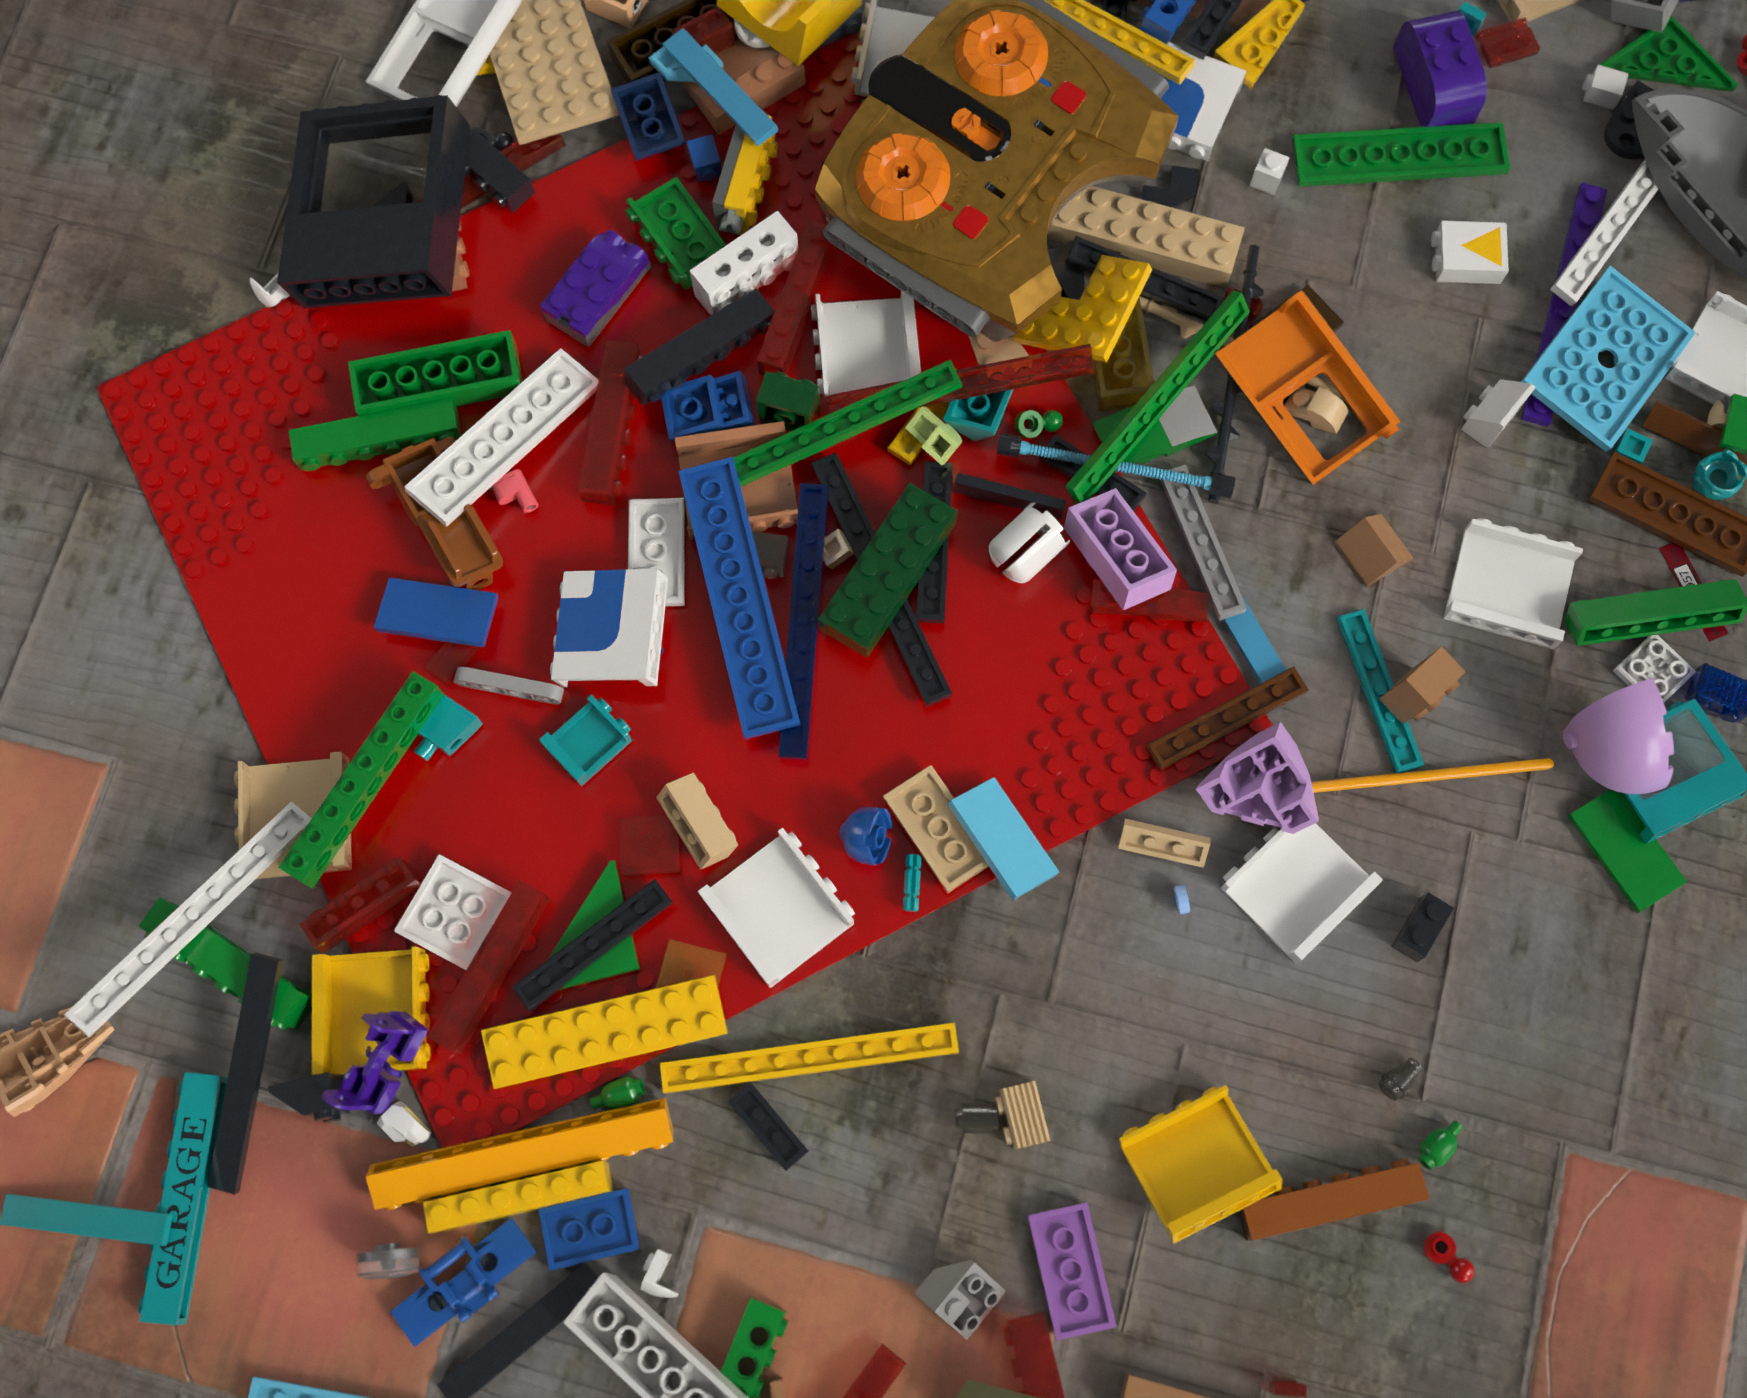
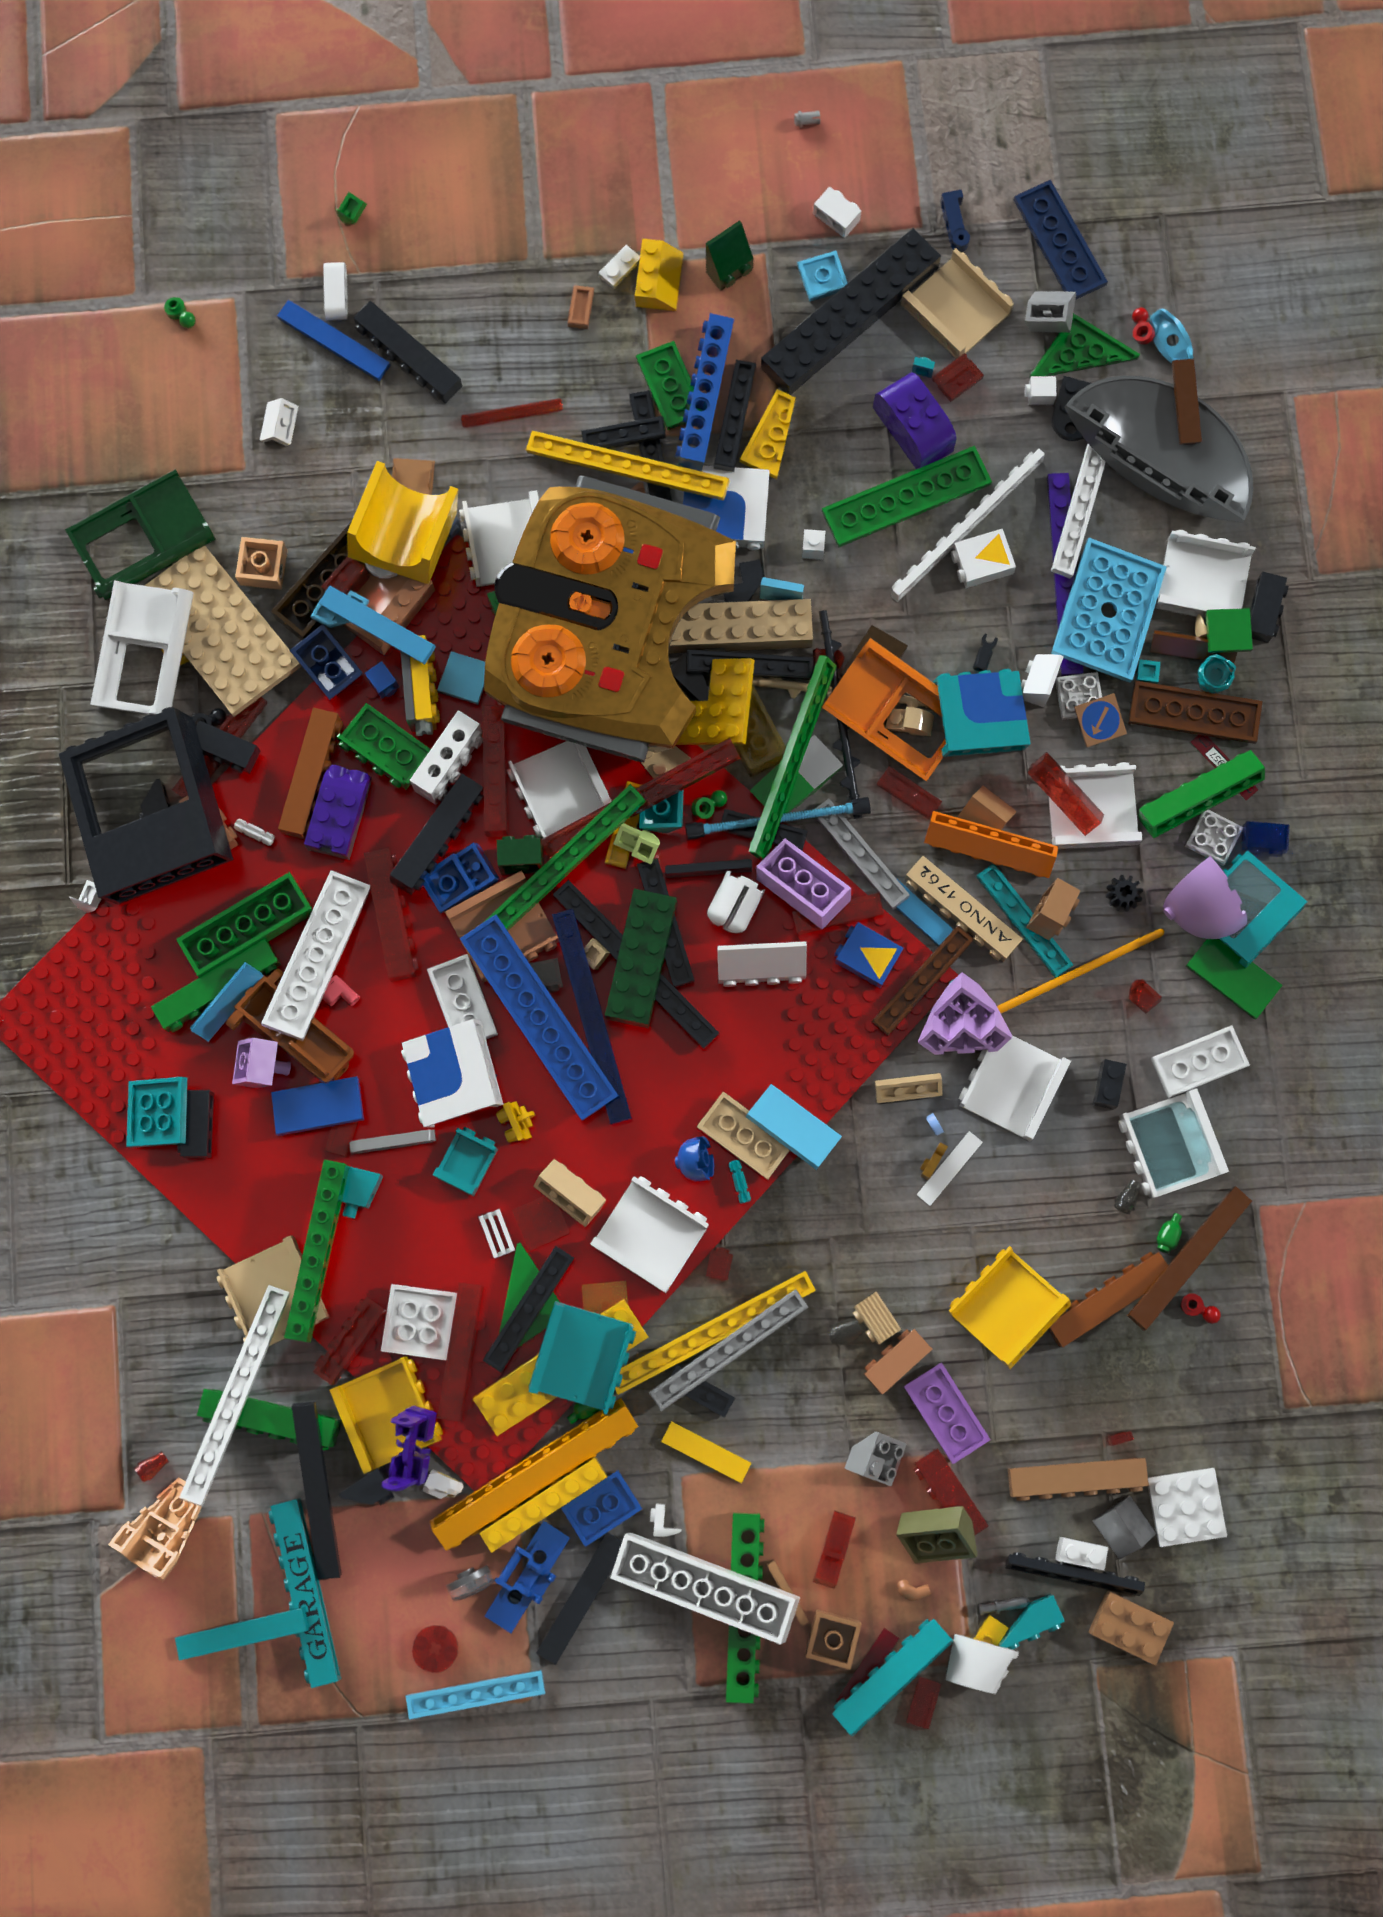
camera: 20 degrees left, 5 degrees up
none -> teal plate [126,1077,187,1148]
none -> clear red cone [134,1451,169,1483]
none -> black brick [177,1090,214,1158]
none -> dark azure tile [190,962,263,1042]
none -> lavender brick [232,1038,291,1088]
none -> white axle [234,819,275,846]
none -> dark orange brick [278,708,343,839]
none -> clear red plate [412,1625,459,1673]
none -> medium azure tile [437,651,485,705]
none -> white tile [479,1209,516,1258]
none -> yellow hips [496,1101,535,1142]
none -> teal panel [528,1301,636,1415]
none -> light grey tile [649,1289,808,1411]
none -> yellow tile [661,1421,751,1483]
none -> clear red brick [706,1247,733,1282]
none -> white slope [717,942,807,987]
none -> medium azure tile [760,577,804,601]
none -> blue brick [834,922,903,989]
none -> nougat brick [863,1329,932,1395]
none -> clear red tile [877,766,942,820]
none -> white plate [891,449,1045,602]
none -> tan brick [905,856,1023,962]
none -> white sticker [917,1131,983,1206]
none -> pearl gold plate [920,1142,948,1180]
none -> orange brick [924,811,1058,878]
none -> teal panel [933,669,1031,757]
none -> black bar [973,634,998,672]
none -> clear red brick [1027,752,1104,836]
none -> white tile [1055,672,1102,720]
none -> piece [1074,693,1127,747]
none -> black gear [1105,875,1143,912]
none -> clear light blue panel [1118,1088,1229,1199]
none -> reddish brown tile [1127,1186,1252,1331]
none -> clear red plate [1129,979,1162,1014]
none -> white tile [1151,1025,1250,1099]

